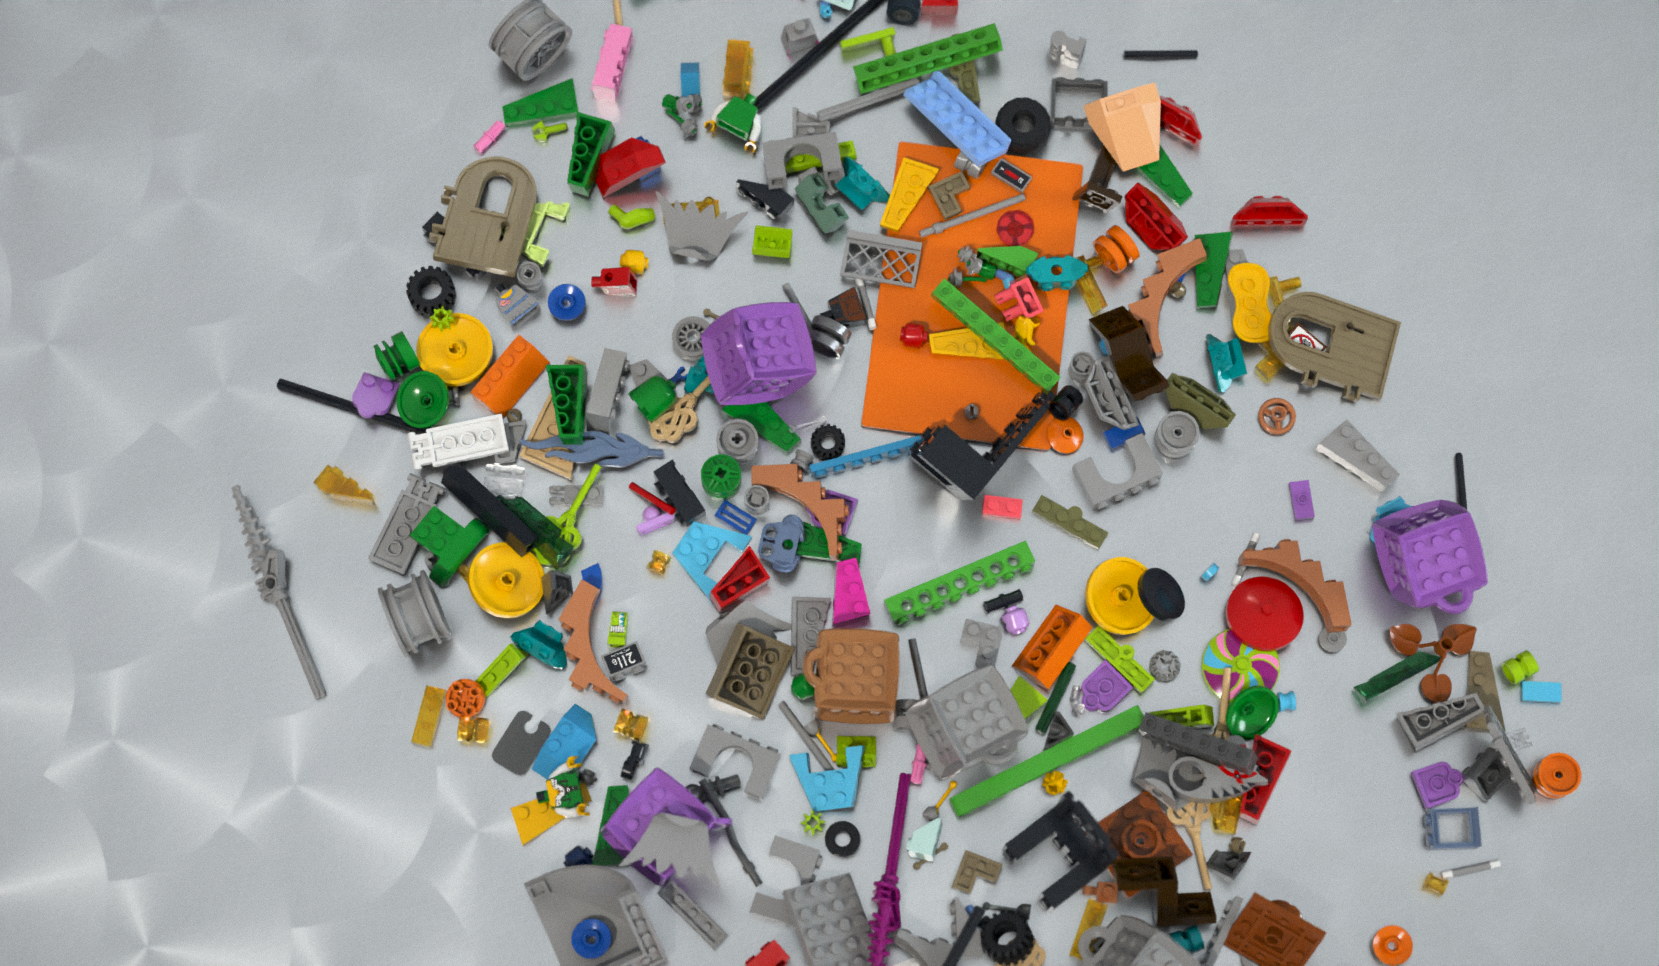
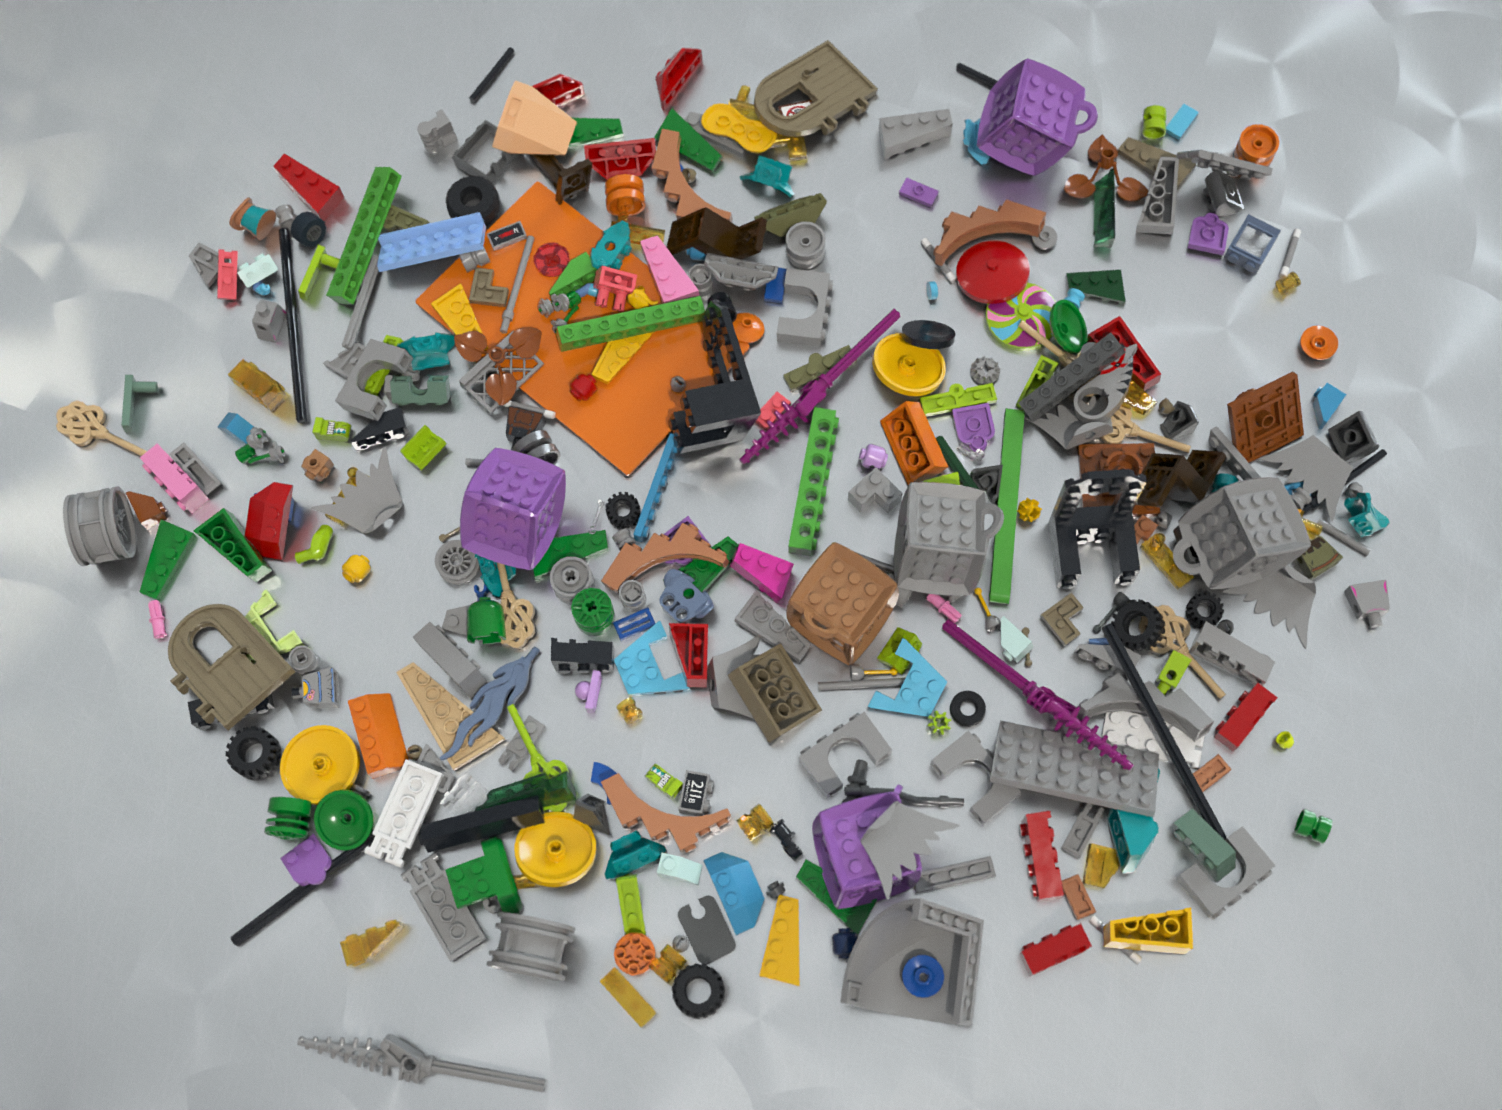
camera: 50 degrees left, 5 degrees down
lime gear [430,306,455,332] -> none
lime bar [532,121,568,142] -> none
torso [536,756,590,818] -> none
green wedge [546,365,588,445] -> none
blue dish [548,284,586,320] -> none
red torso [591,267,638,296] -> none
red bar [629,482,676,515] -> none
green torso [704,93,761,153] -> none
green head [791,673,815,700] -> none
black pin [983,589,1024,614] -> none
nougat piece [1258,398,1296,435] -> none
none -> dark orange slope [126,491,167,529]
none -> light grey slope [170,442,221,496]
none -> medium nougat brick [301,449,334,483]
none -> lime leg [312,417,352,442]
none -> dark orange plant [454,328,542,405]
none -> bright pink wedge [640,235,699,304]
none -> light aqua slope [657,853,703,885]
none -> light grey hinge [672,935,689,953]
none -> black tyre [672,963,725,1019]
none -> magenta piece [739,308,901,465]
none -> dark green wing [1066,269,1126,305]
none -> light grey hinge [1156,512,1172,529]

